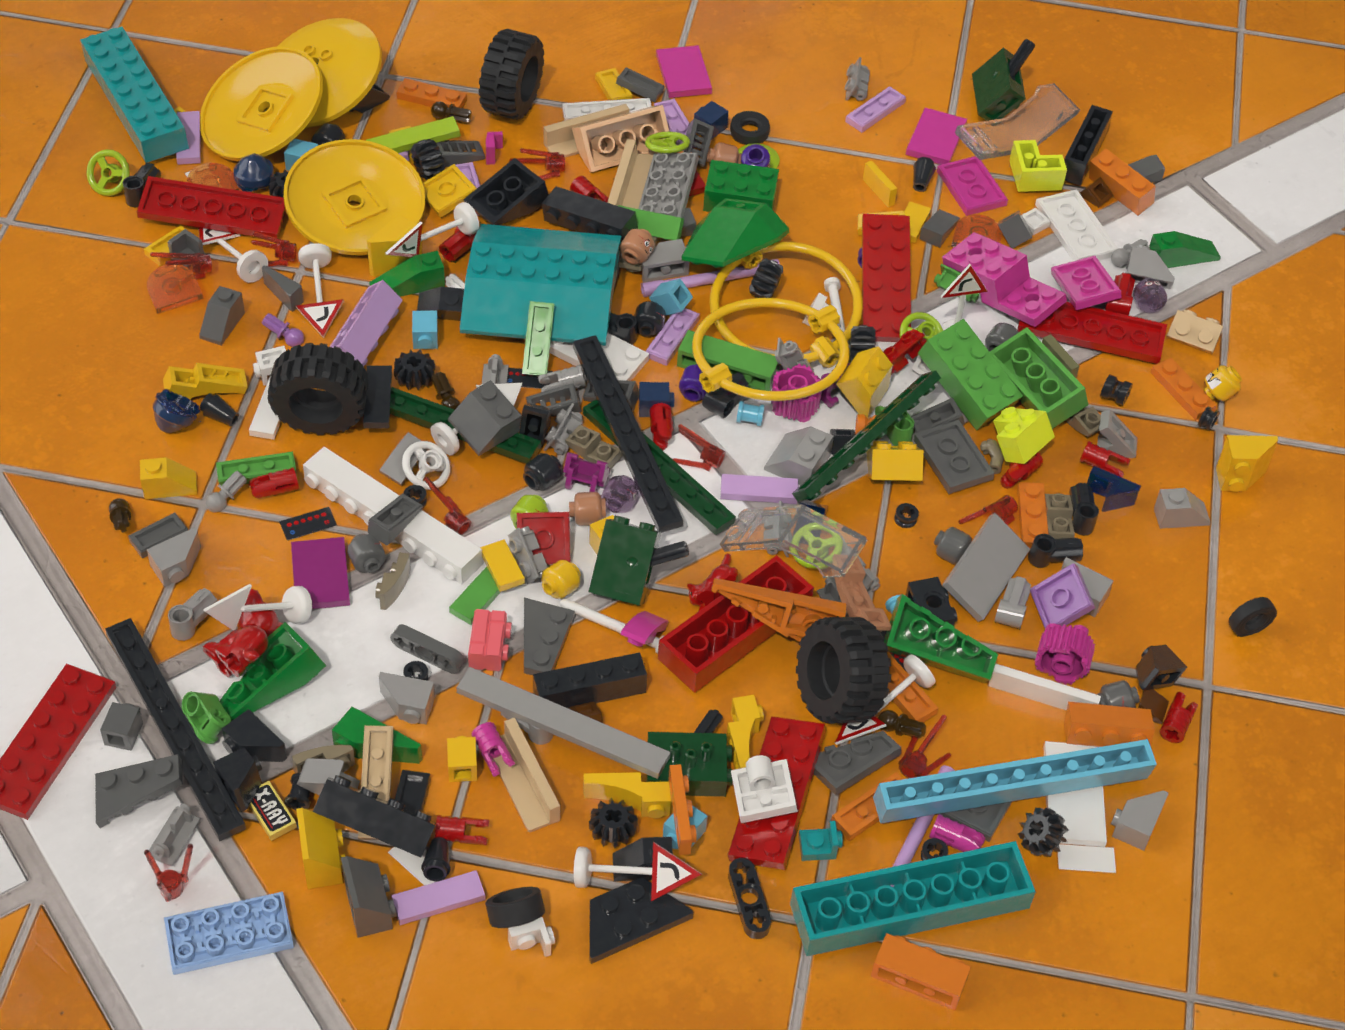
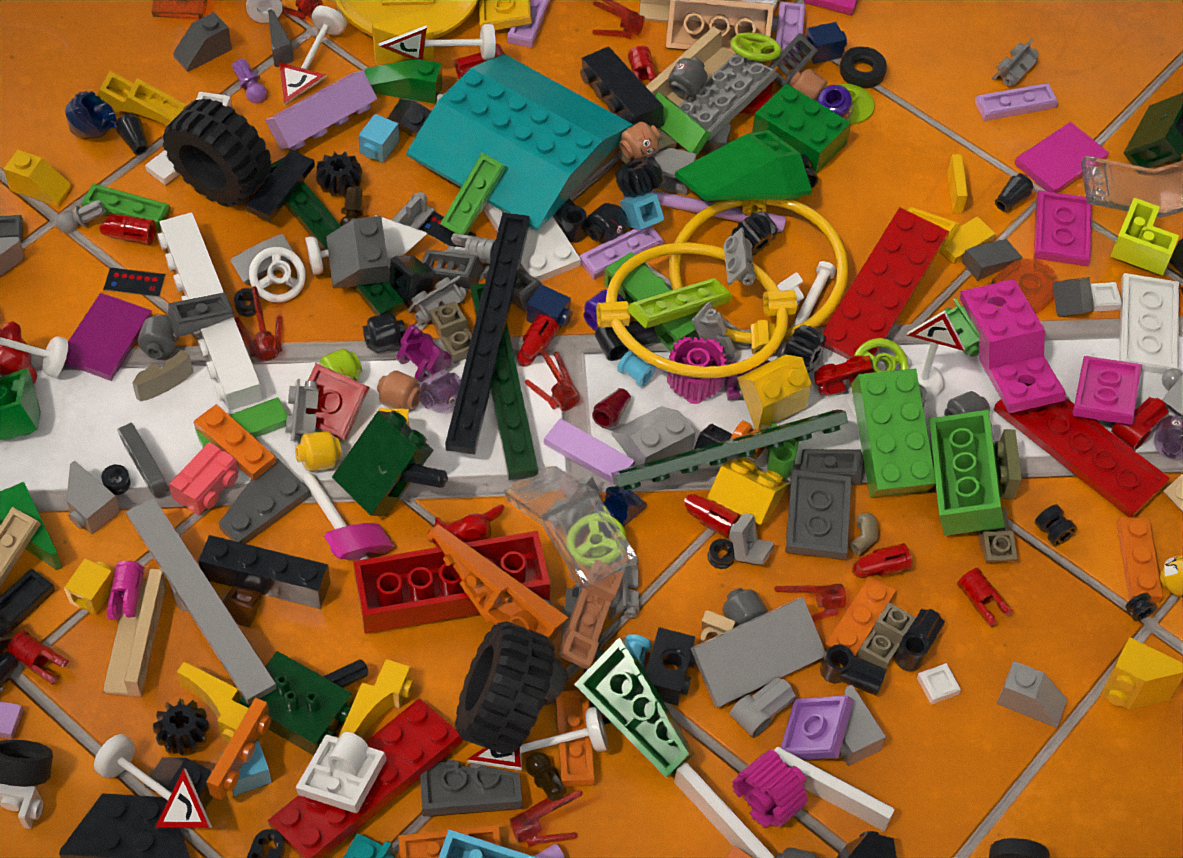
camera: 30 degrees right, 5 degrees up
black slope [463,158,549,225] -> none
yellow tile [480,539,525,592] -> none
neon yellow brick [993,407,1055,464] -> none
clear blue slope [1087,466,1141,512] -> none
light grey slope [1097,409,1137,458] -> none
none -> orange plate [194,404,276,481]
none -> dark red cone [592,388,631,429]
none -> black gear [615,156,664,198]
none -> lime tile [628,278,732,329]
none -> dark grey head [668,57,708,98]
none -> red hinge [684,493,740,538]
none -> tan tile [701,610,735,643]
none -> light grey hinge [723,228,756,286]
none -> light grey bracket [729,513,774,565]
none -> white tile [774,747,895,832]
none -> white tile [917,663,961,704]

